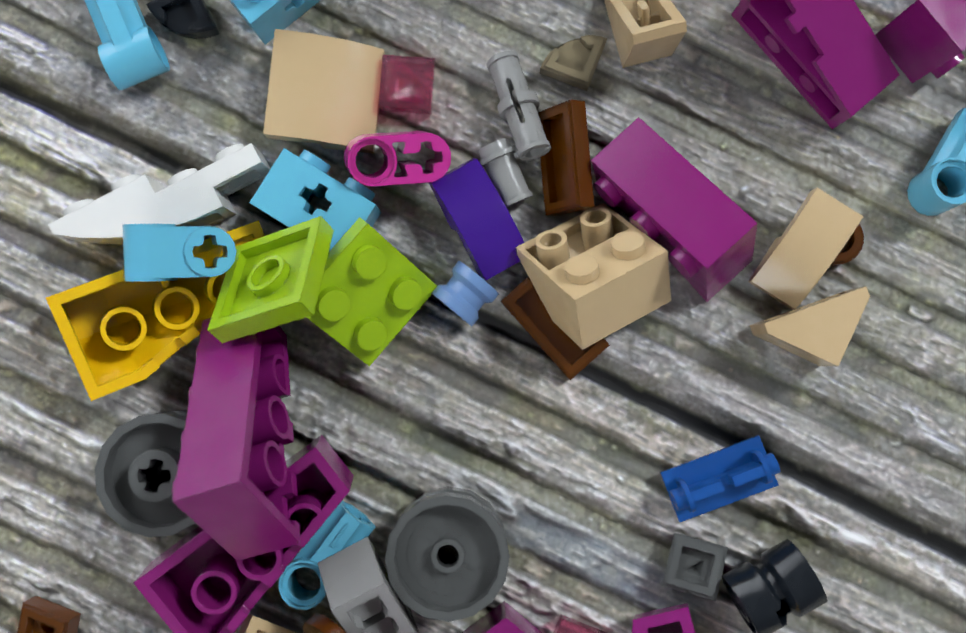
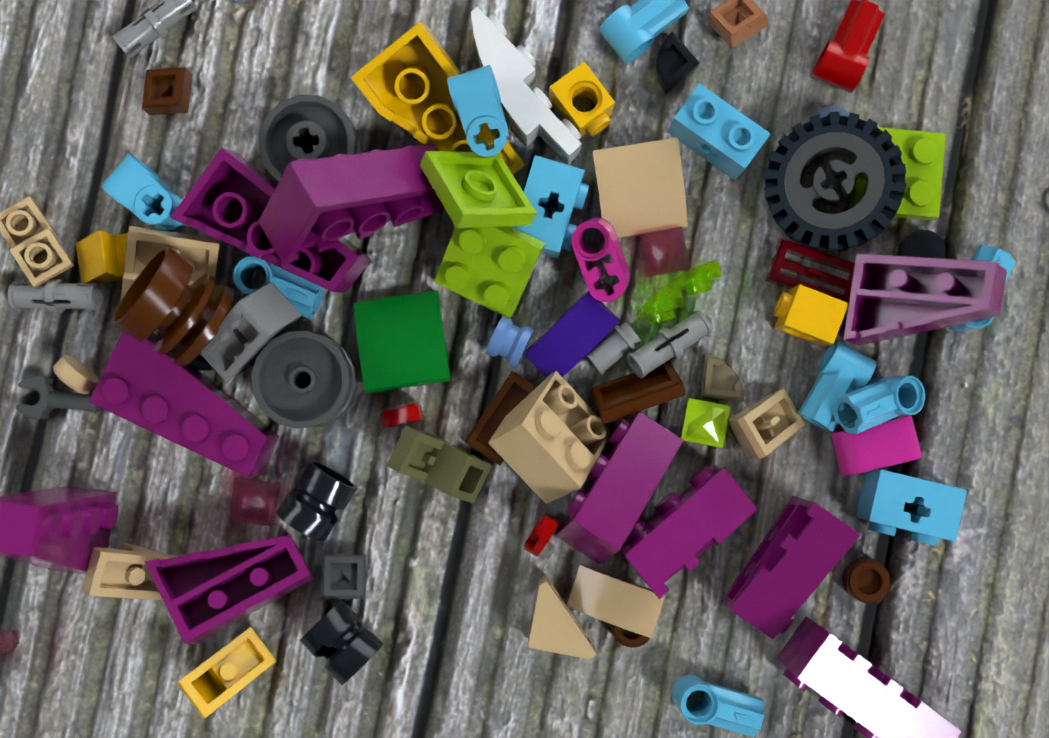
camera: 80 degrees right, 0 degrees up
blue hinge [660,435,780,523] -> none
none -> black wheel [276,460,358,542]
none -> green slope [353,290,451,394]
none -> red tile [380,403,425,429]
none -> olive brick [386,425,492,504]
none -> red tile [523,512,559,557]
none -> yellow brick [549,62,615,137]
none -> magenta wedge [621,465,758,599]
none -> clear neon green slope [636,260,722,325]
none -> lime tile [679,398,731,448]

